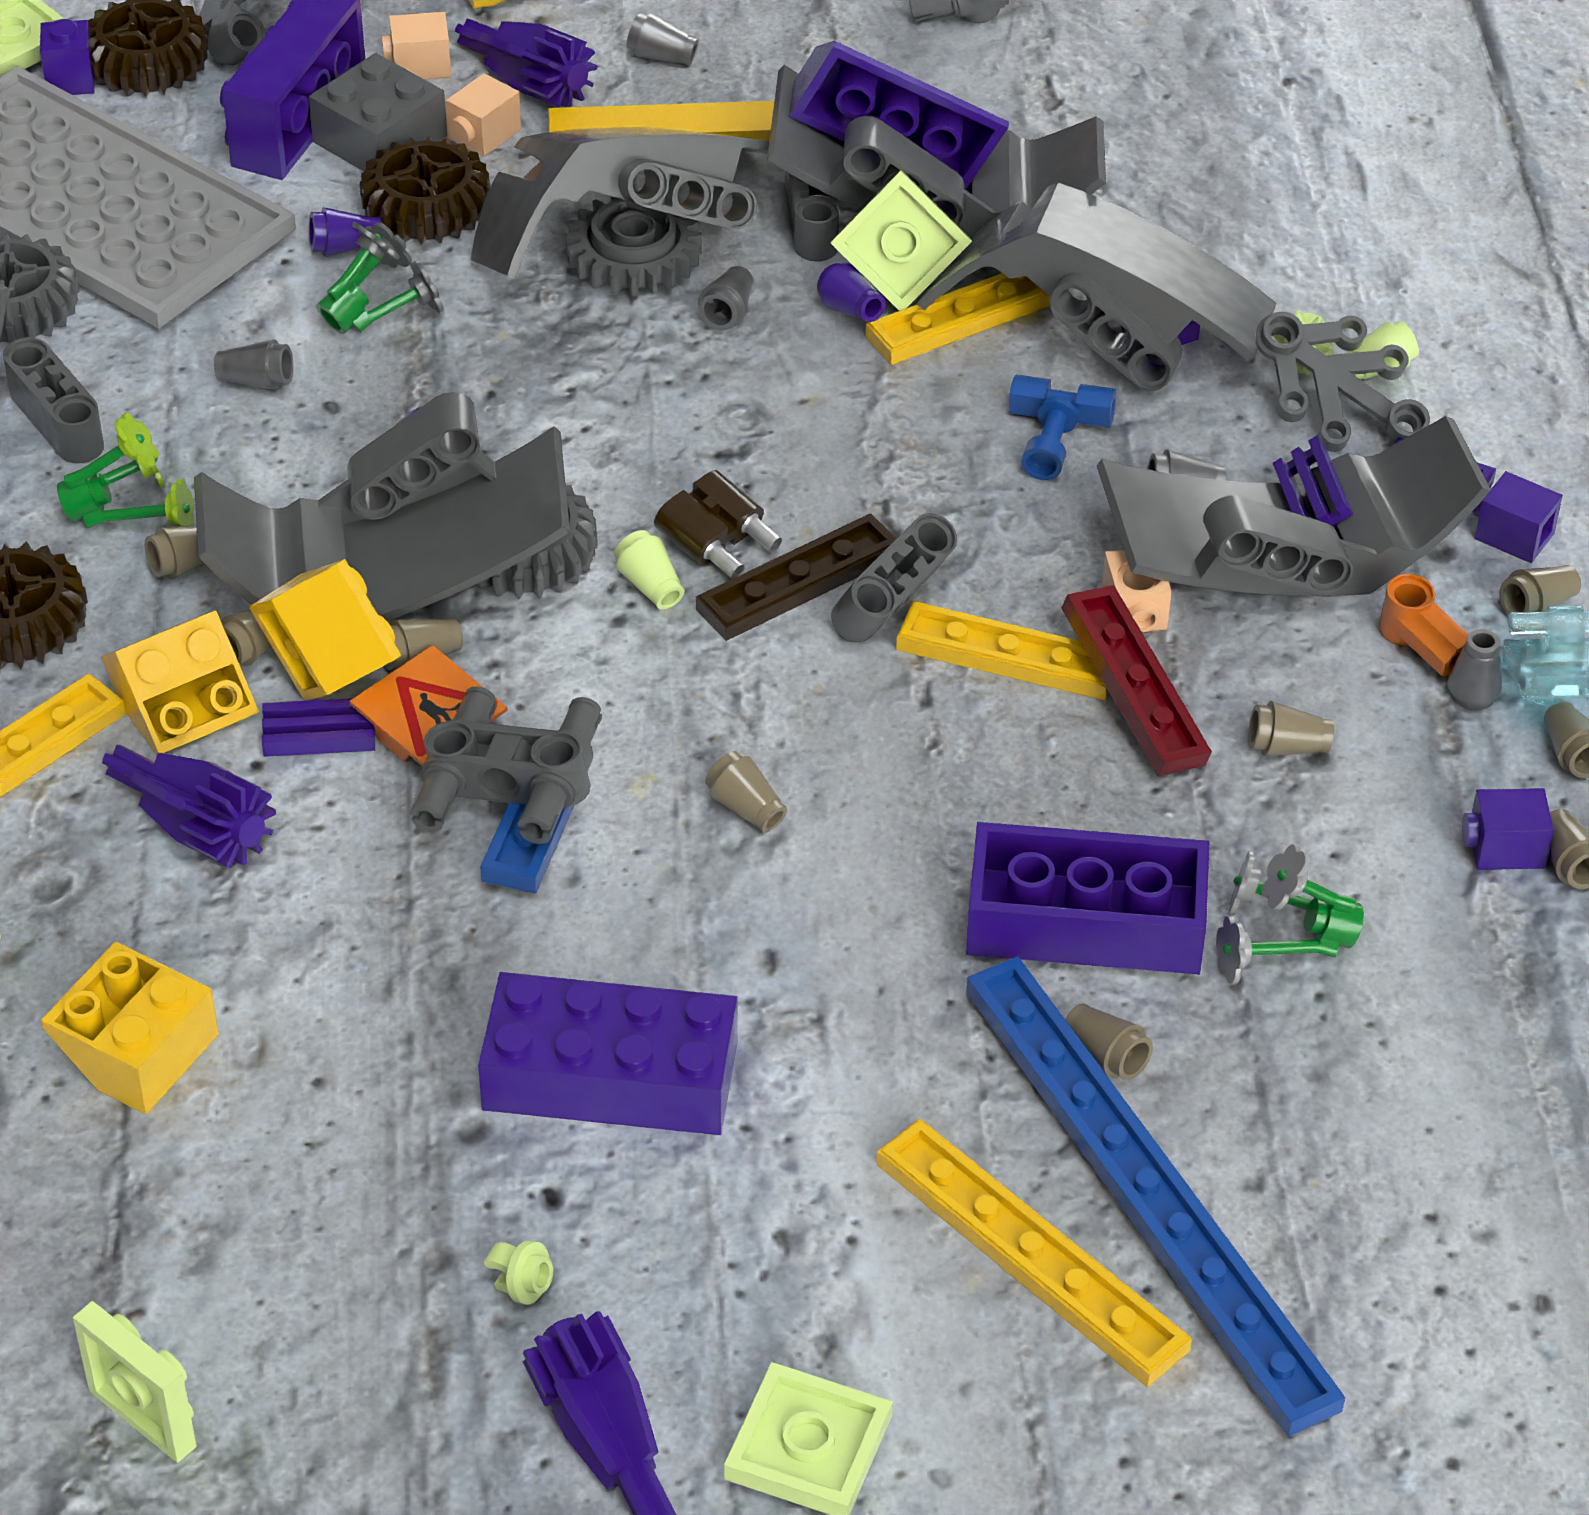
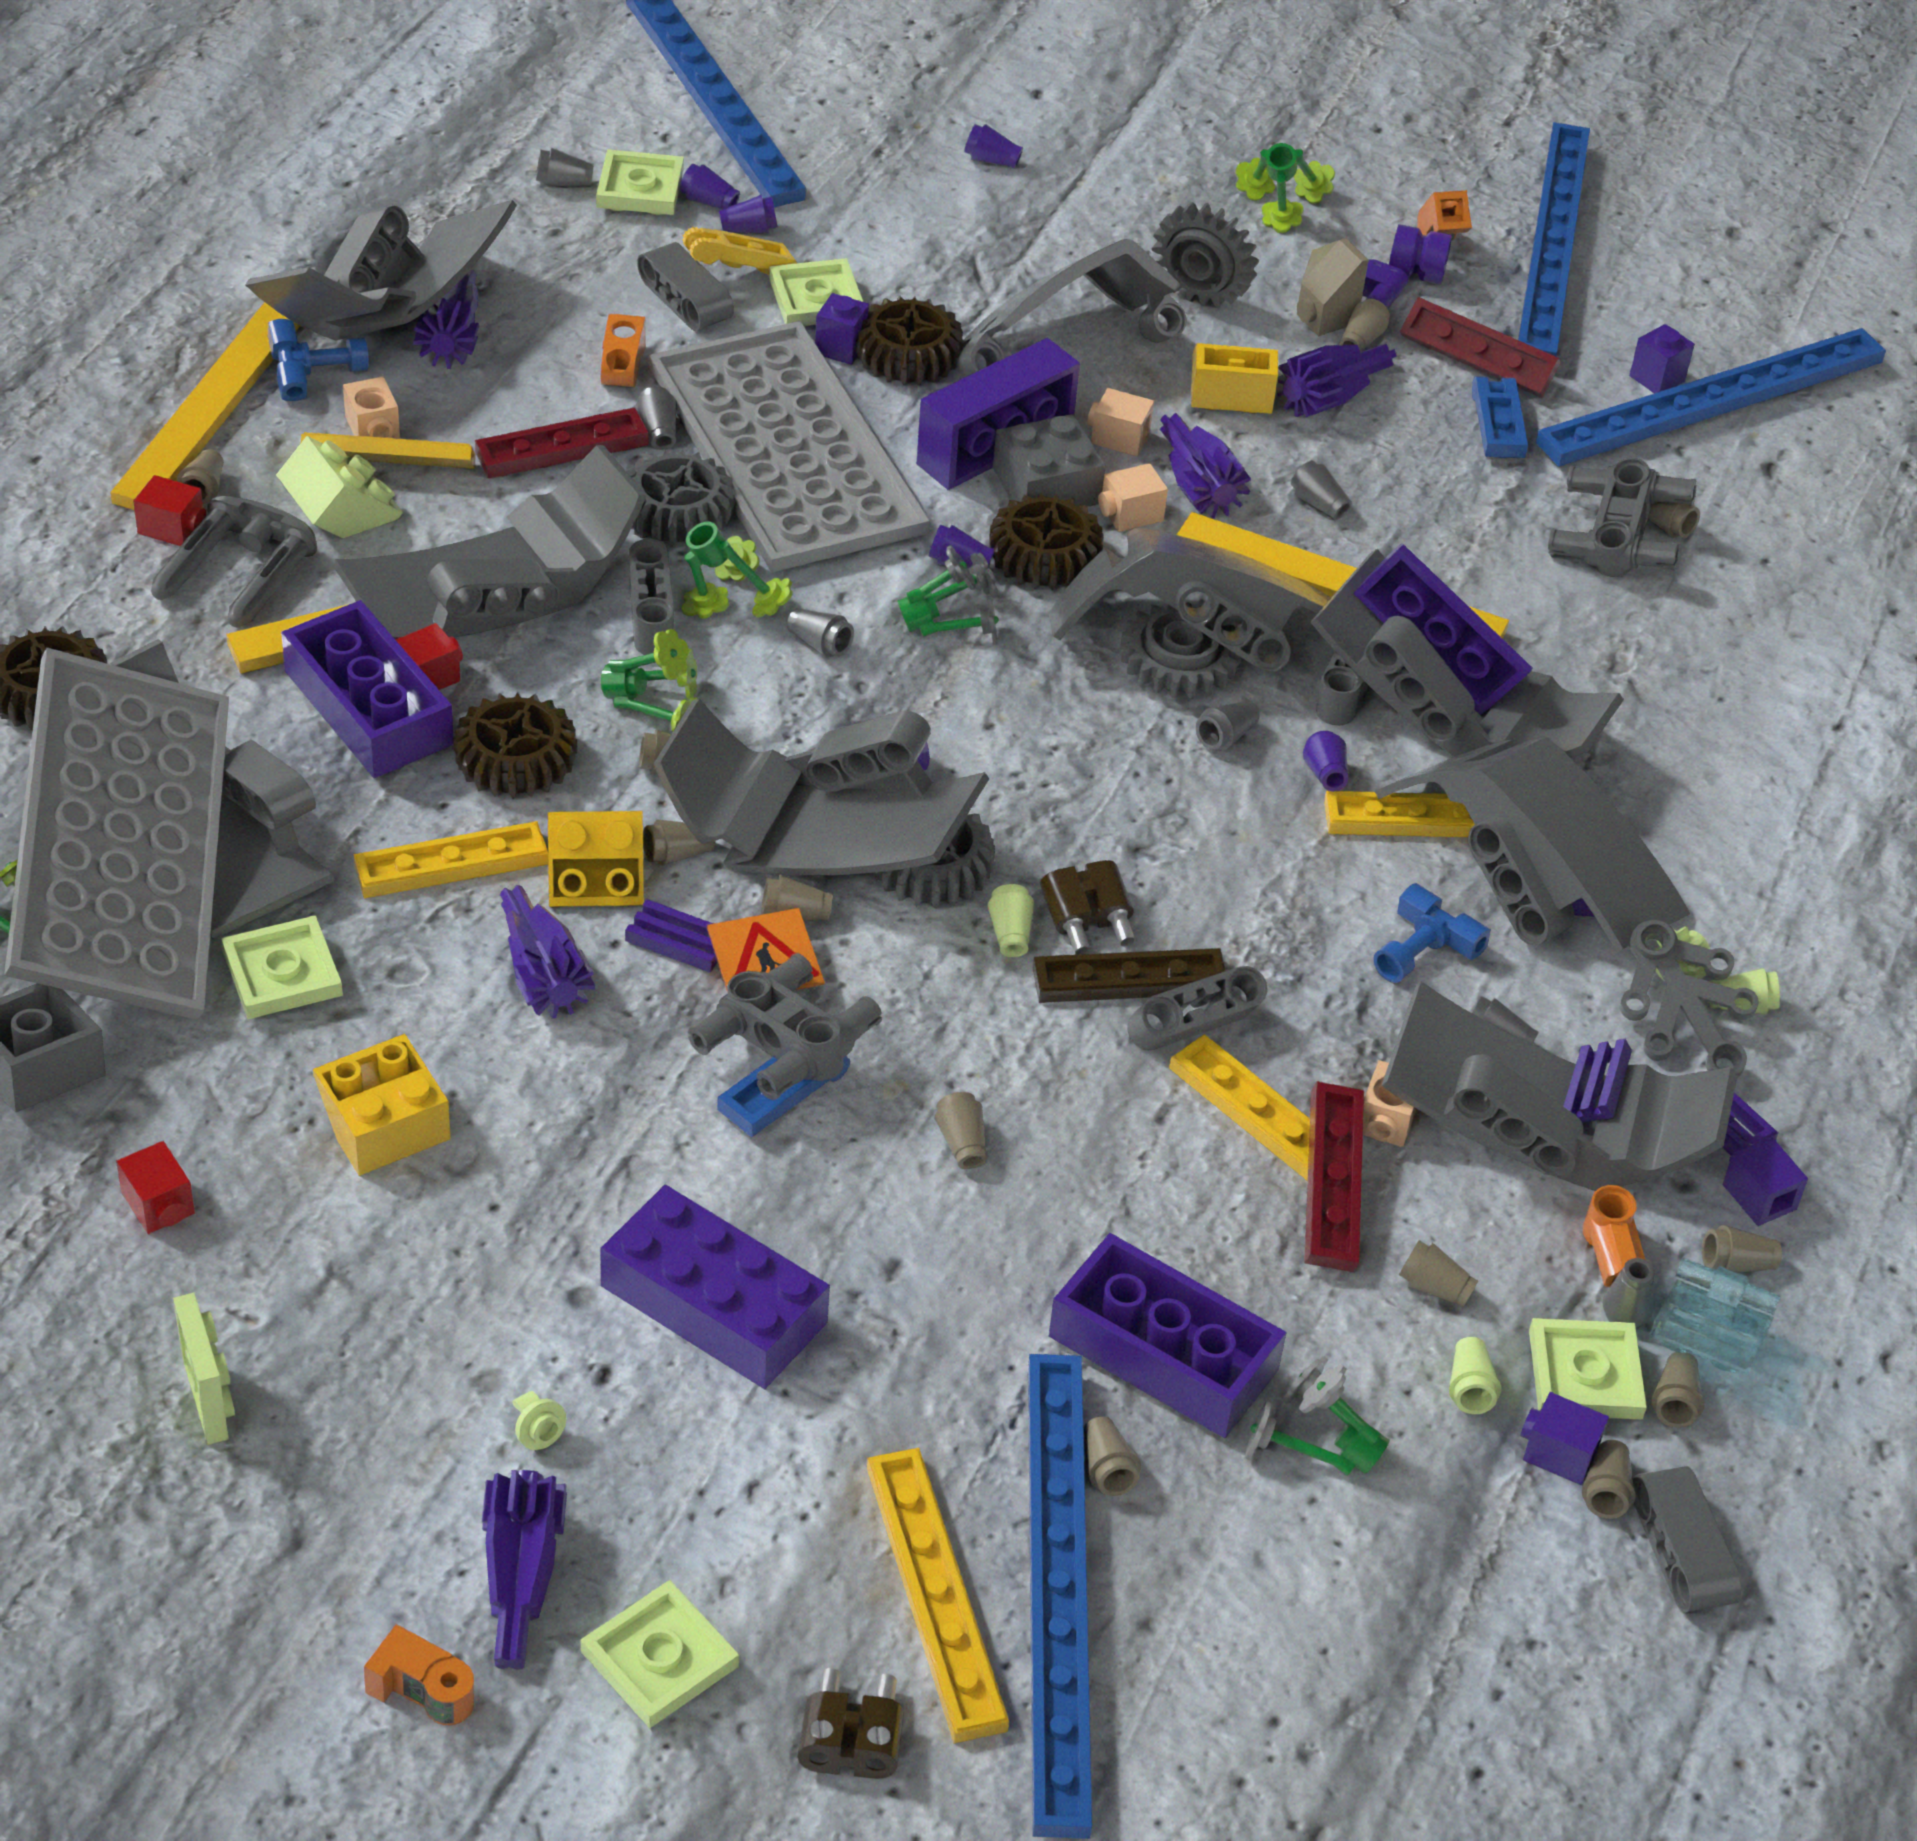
camera: 25 degrees right, 0 degrees up
yellow slope [249,559,401,701] -> none
yellowish green tile [831,170,972,311] -> none
none -> plant [681,522,792,619]
none -> dark brown piece [797,1668,904,1779]
none -> yellowish green cone [1449,1337,1501,1414]
none -> yellowish green plate [1529,1318,1647,1420]

